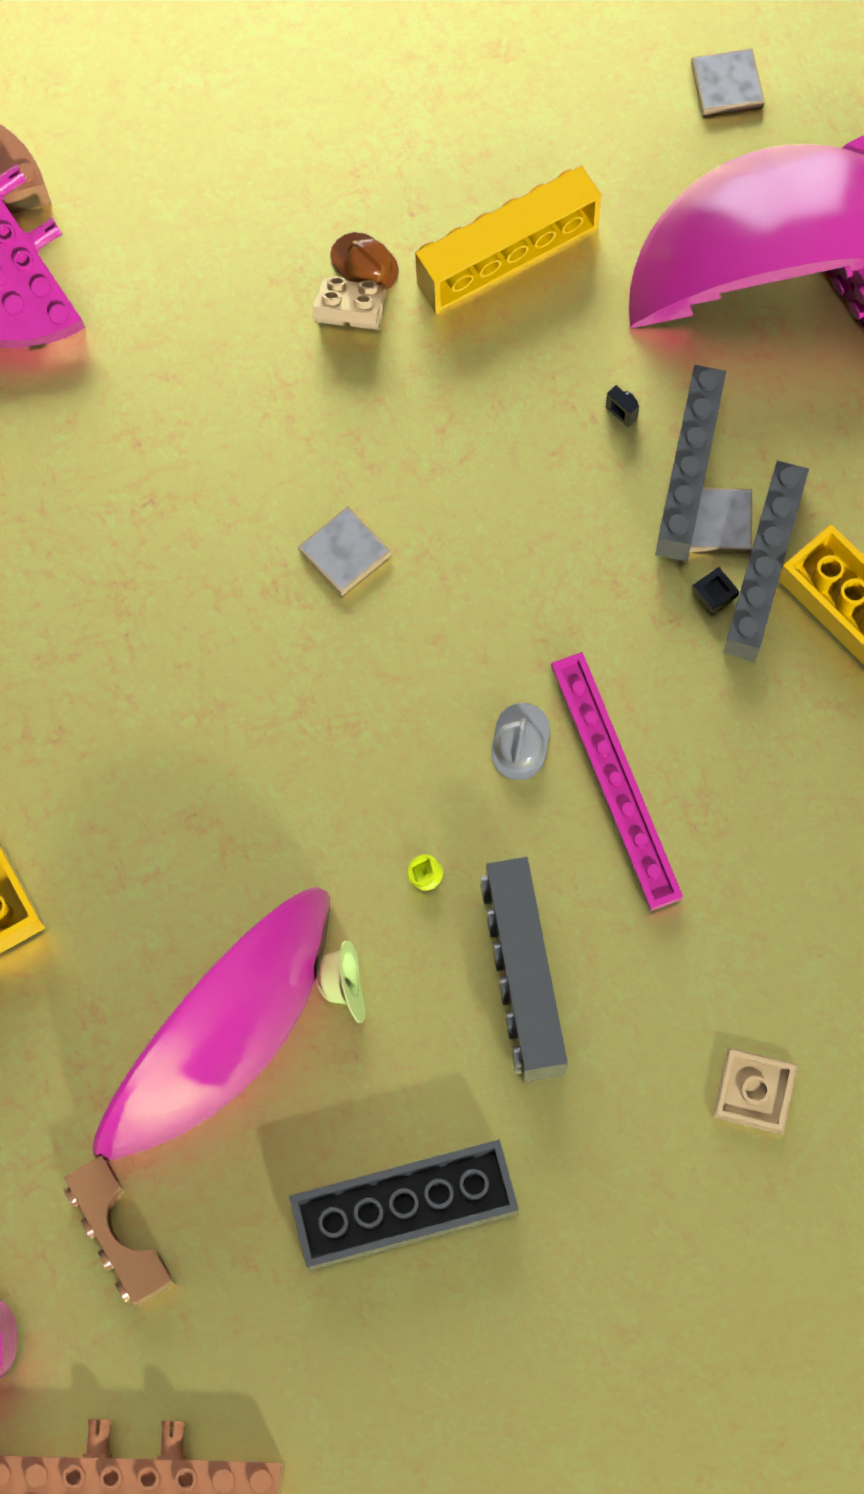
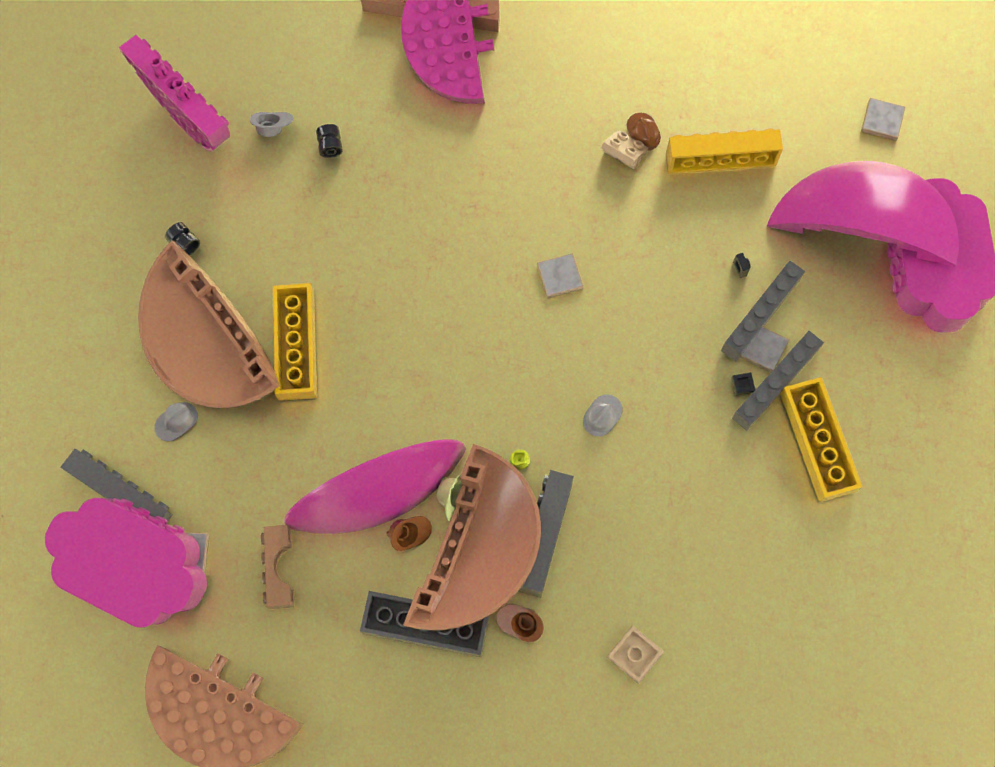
camera: 25 degrees right, 0 degrees up
dark pink plate [551,652,683,911] -> none
none -> dark orange piece [386,516,432,552]
none -> nougat brick [403,444,541,630]
none -> dark orange piece [496,604,544,642]

